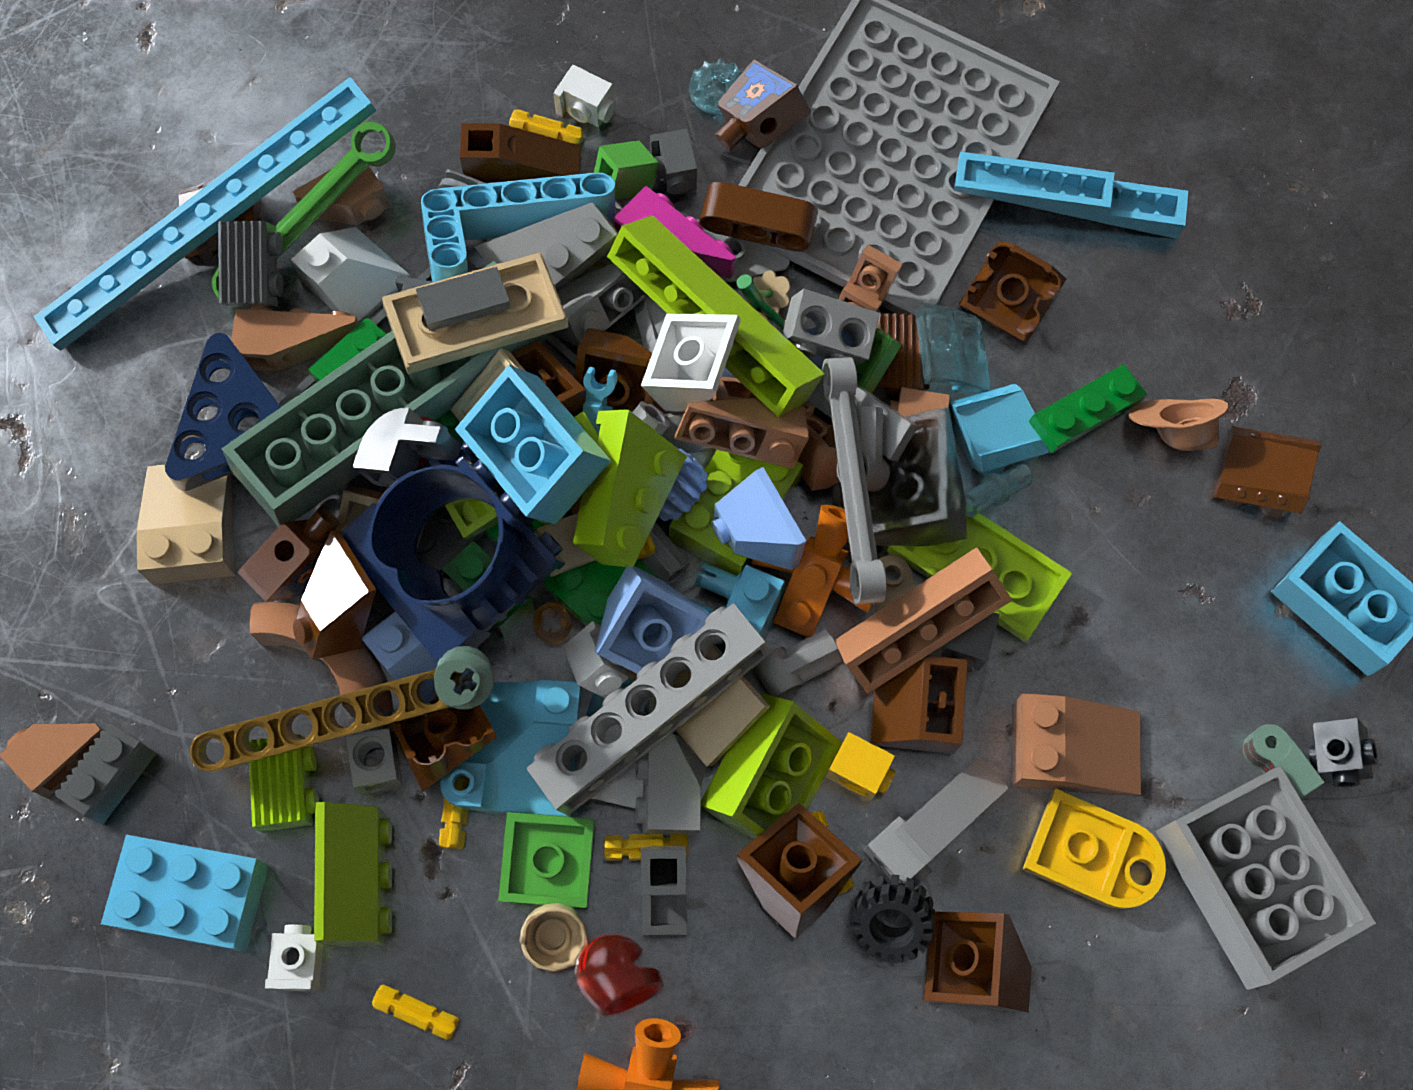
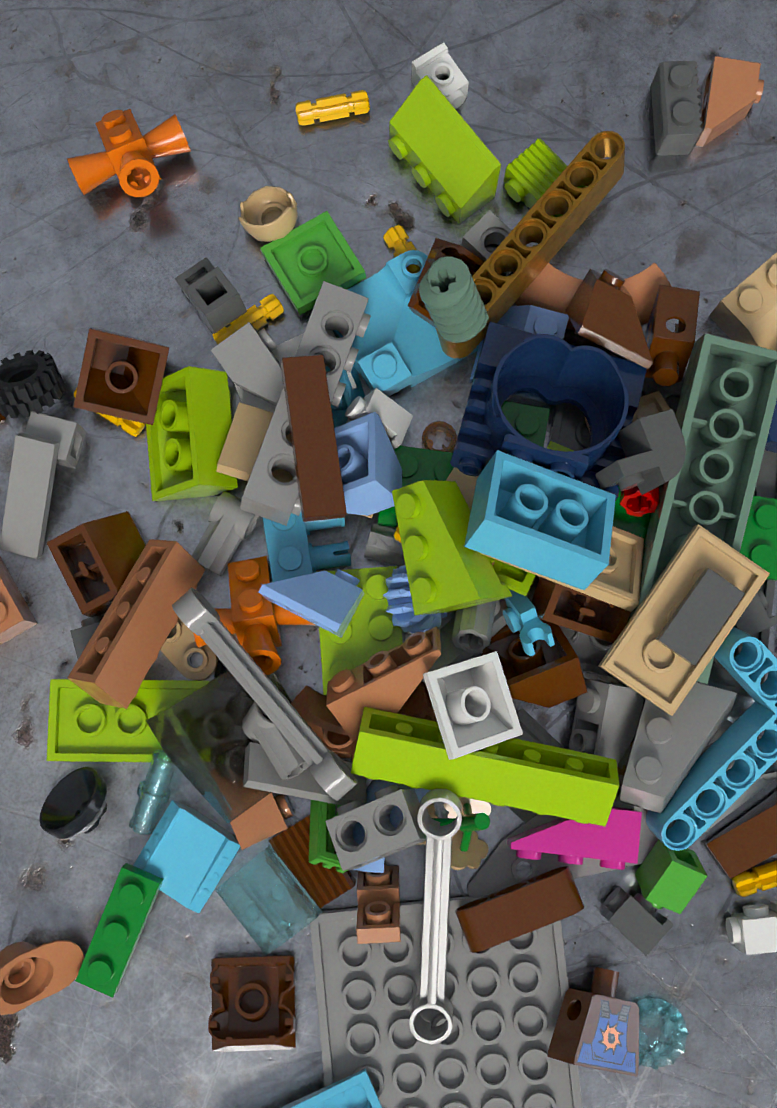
camera: 150 degrees right, 10 degrees up
medium azure brick [101,835,269,953] -> none
clear red helmet [575,934,664,1016] -> none
yellow brick [826,732,896,801] -> none
none -> black piece [39,767,107,839]
none -> reddish brown tile [281,355,347,522]
none -> piece [409,789,462,1044]

